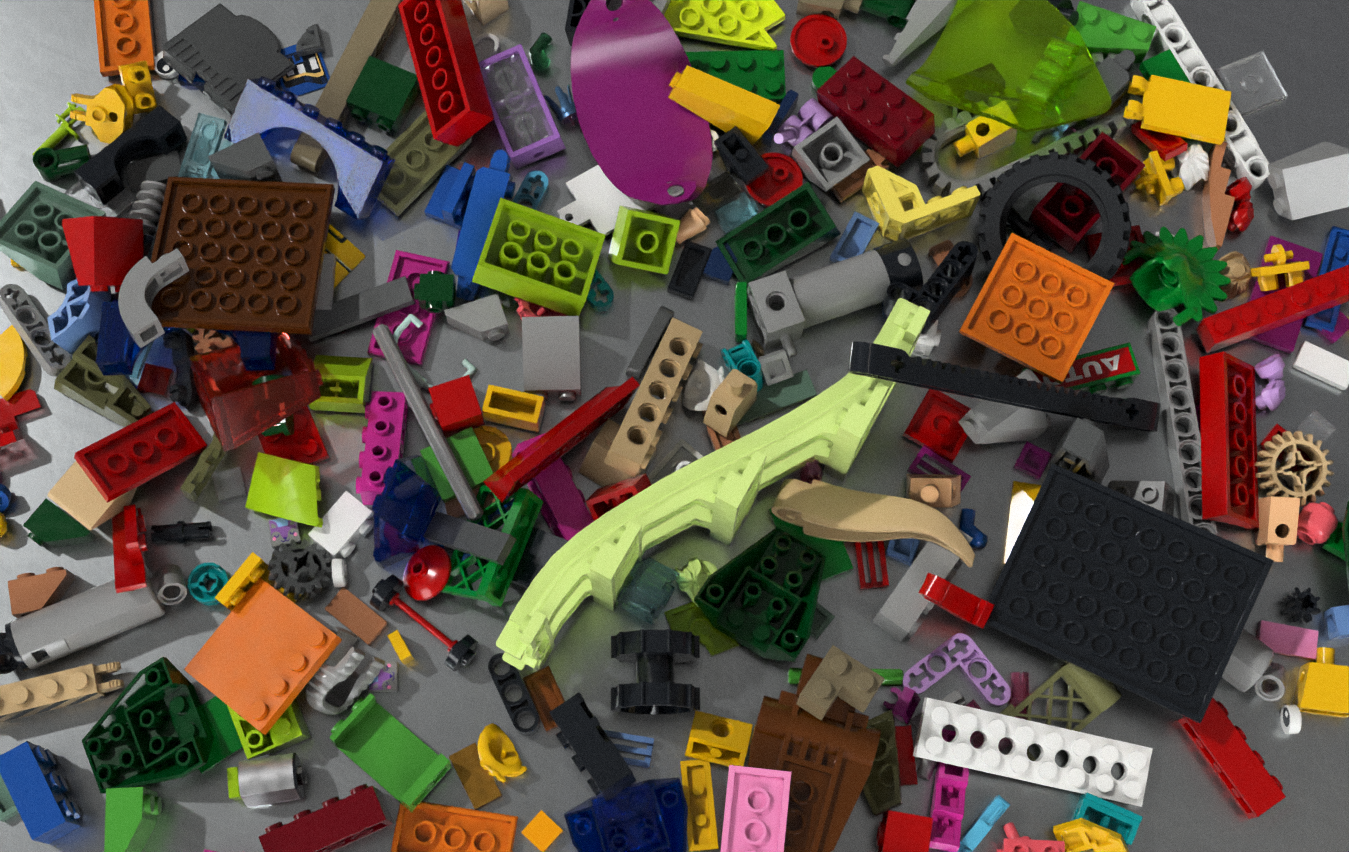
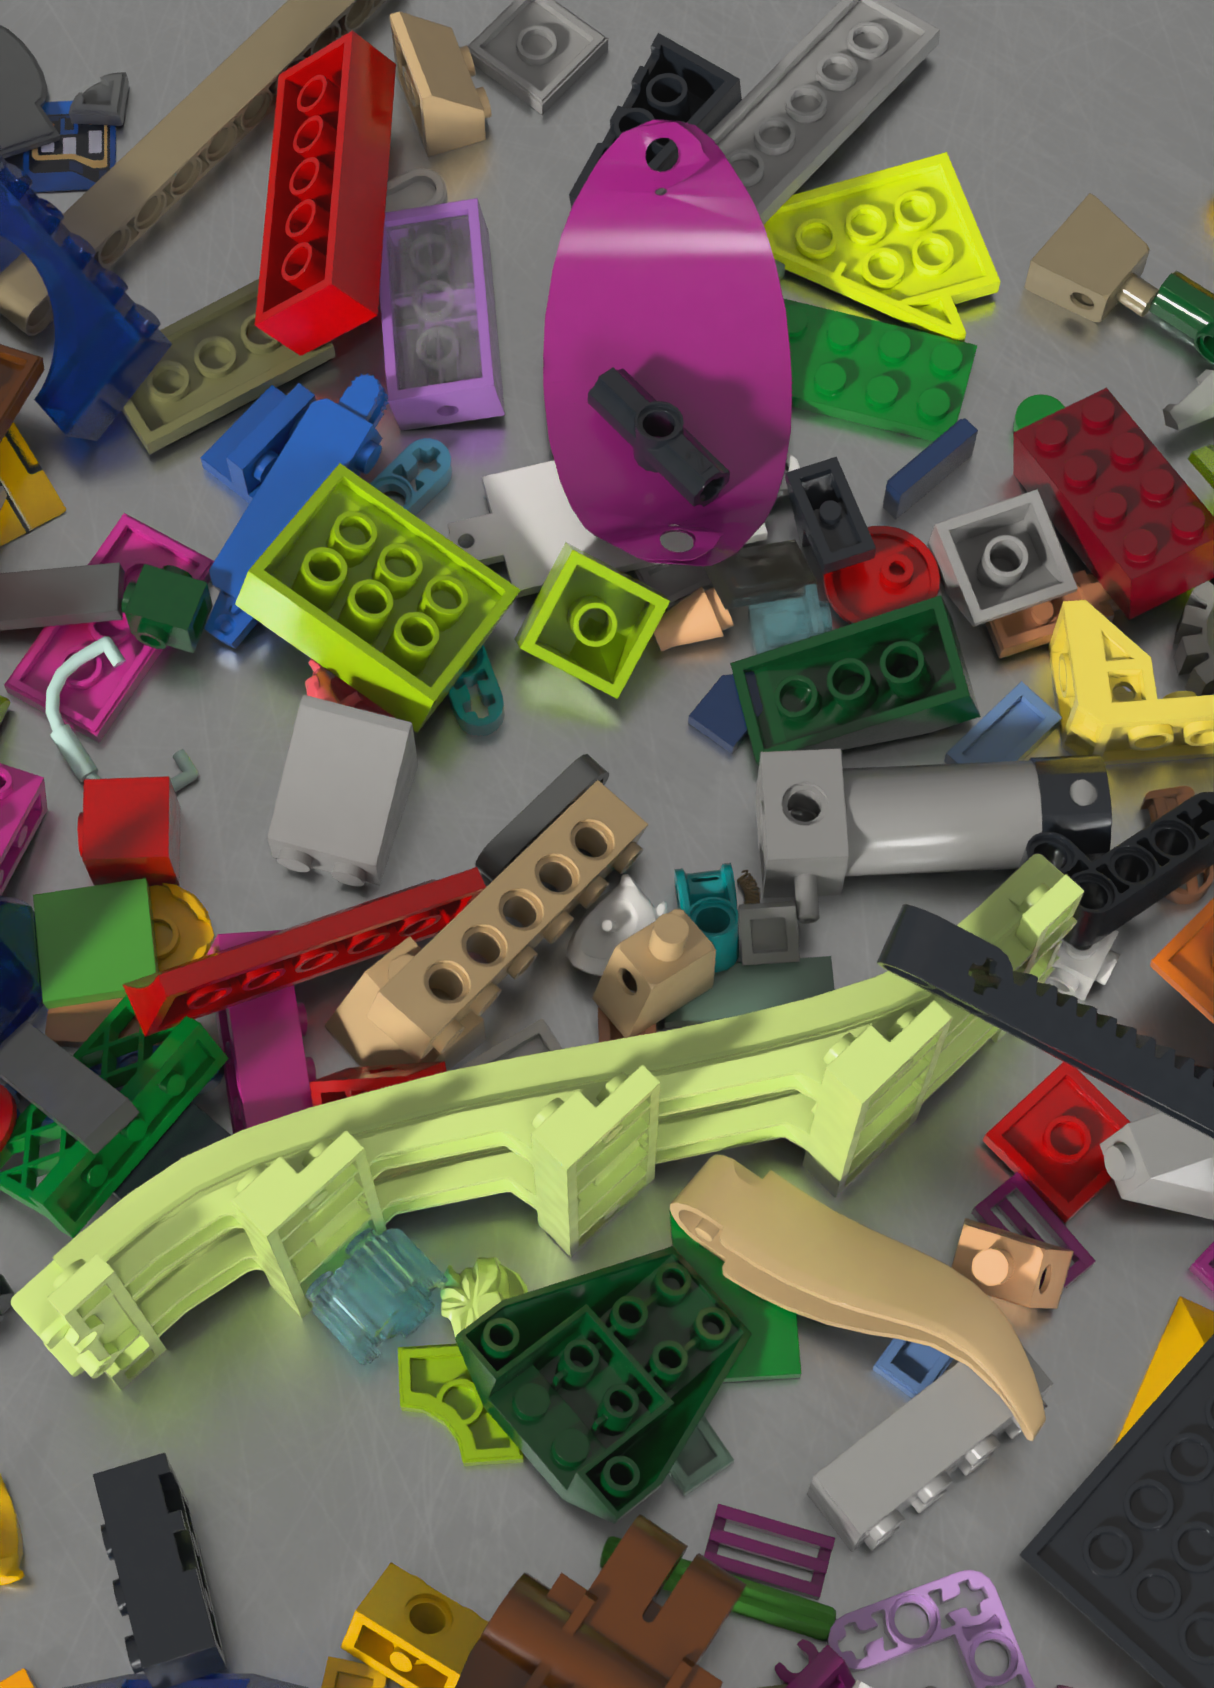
camera: 20 degrees right, 5 degrees down
dark green piece [346,55,421,133] -> none
light grey axle [373,324,483,521] -> none
light grey slope [444,294,509,341] -> none
yellow piece [482,385,546,432] -> none
black beam [488,653,541,736] -> none
dark orange tile [522,666,565,732] -> none
clear green arm [529,32,553,71] -> none
flat silver piece [544,85,578,126] -> none
medium blue tile [604,730,654,769] -> none
black piece [611,629,700,715] -> none
black tile [667,240,712,300] -> none
yellow slope [668,65,780,146] -> none
green tile [734,282,747,343] -> none
lavender beam [774,98,833,147] -> none
red piece [790,14,847,68] -> none
dark tan brick [796,645,885,721] -> none
clear pink axle [800,459,823,484] -> none
red tile [854,541,889,590] -> none
red leg [918,573,994,629] -> none
blue arm [959,508,988,549] -> none
none -> black piece [587,367,730,507]
none -> magenta tile [704,1503,835,1600]

